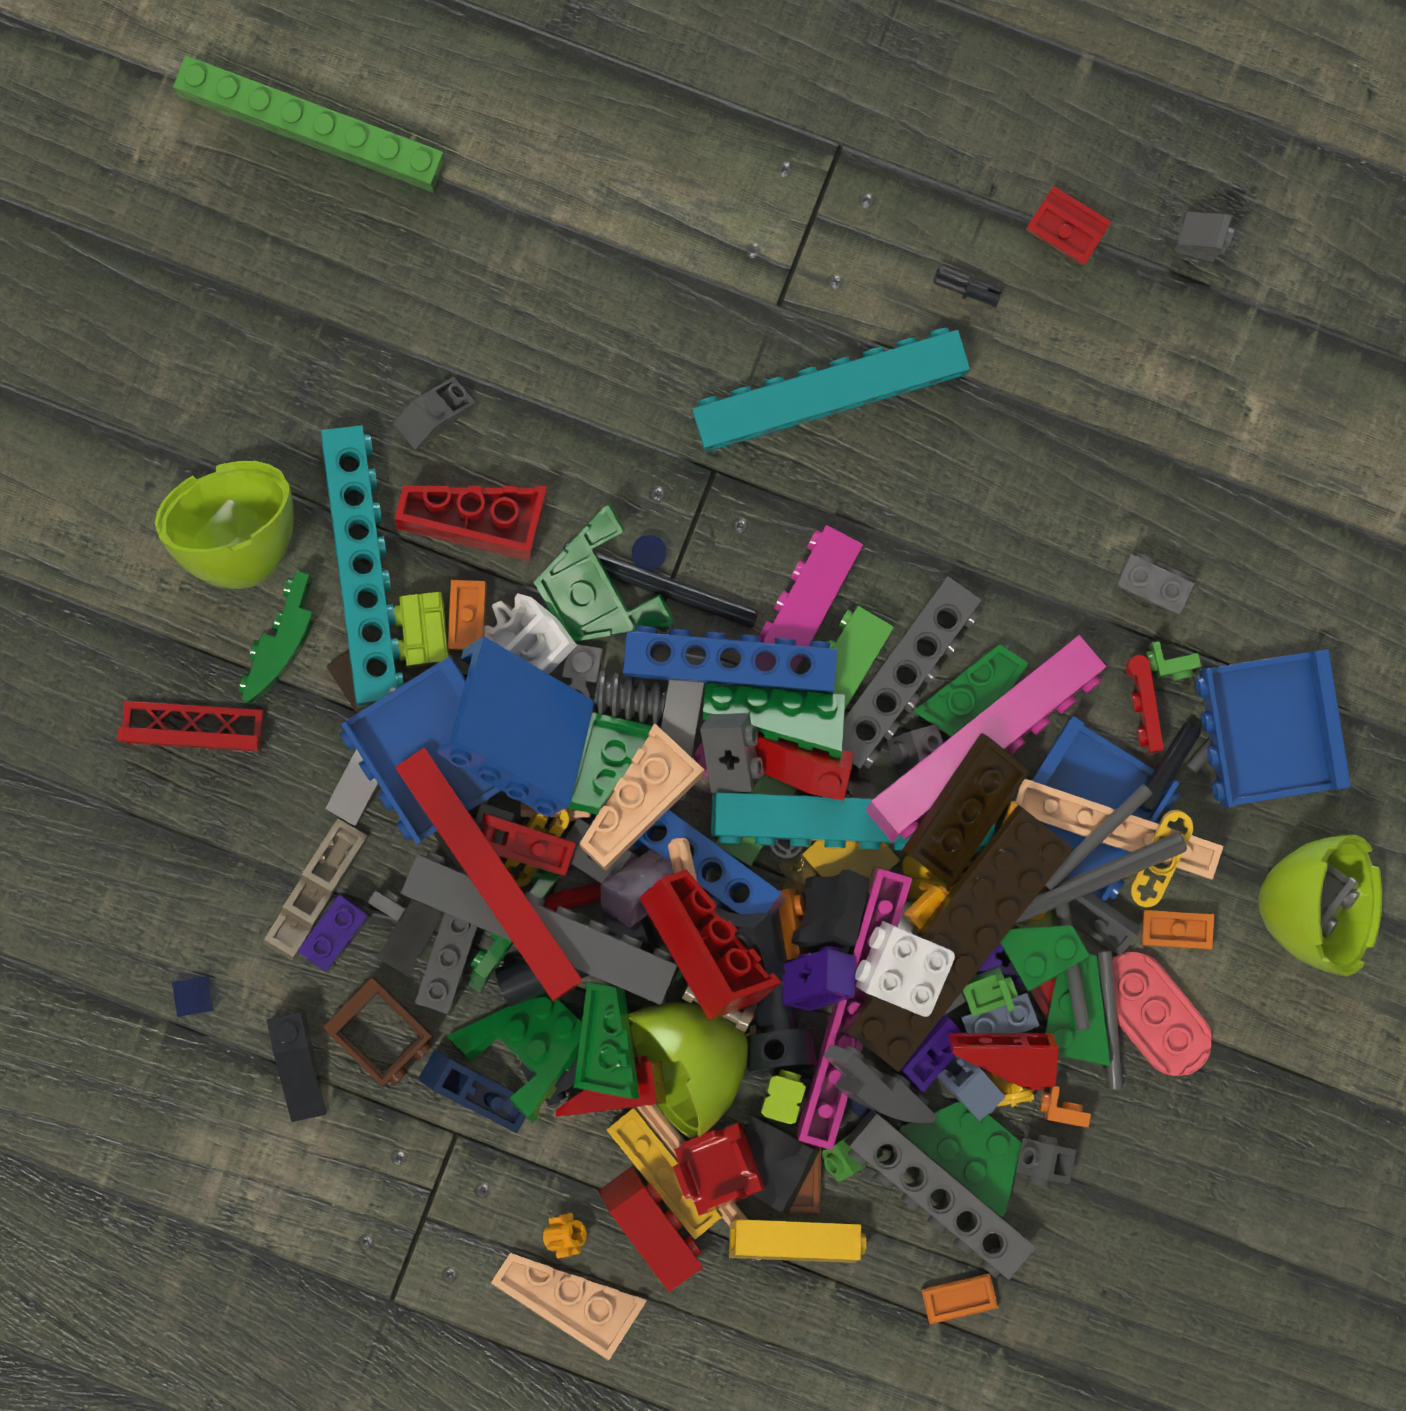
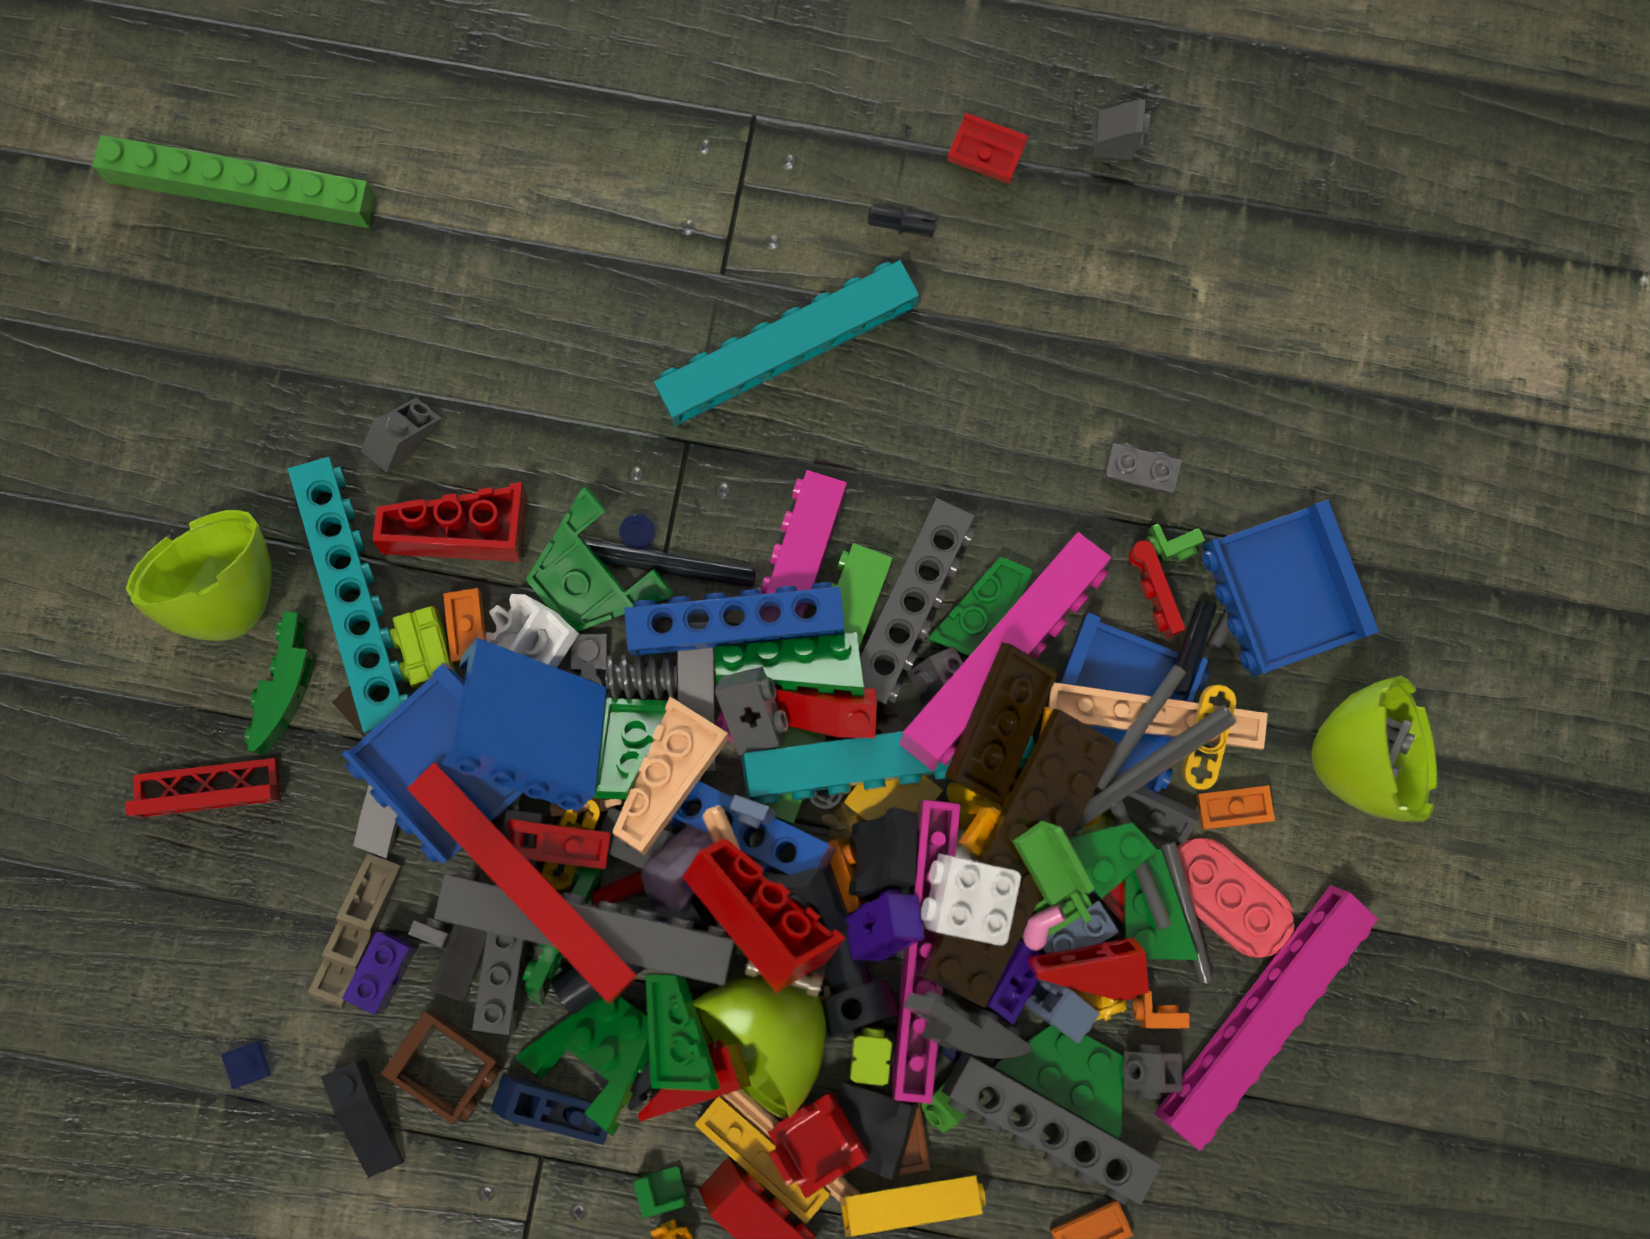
camera: 10 degrees left, 5 degrees down
none -> green panel [633,1165,688,1219]
none -> sand blue plate [729,795,776,828]
none -> bright green panel [1013,821,1095,905]
none -> bright pink arm [1023,904,1066,950]
none -> dark pink brick [1154,885,1378,1151]

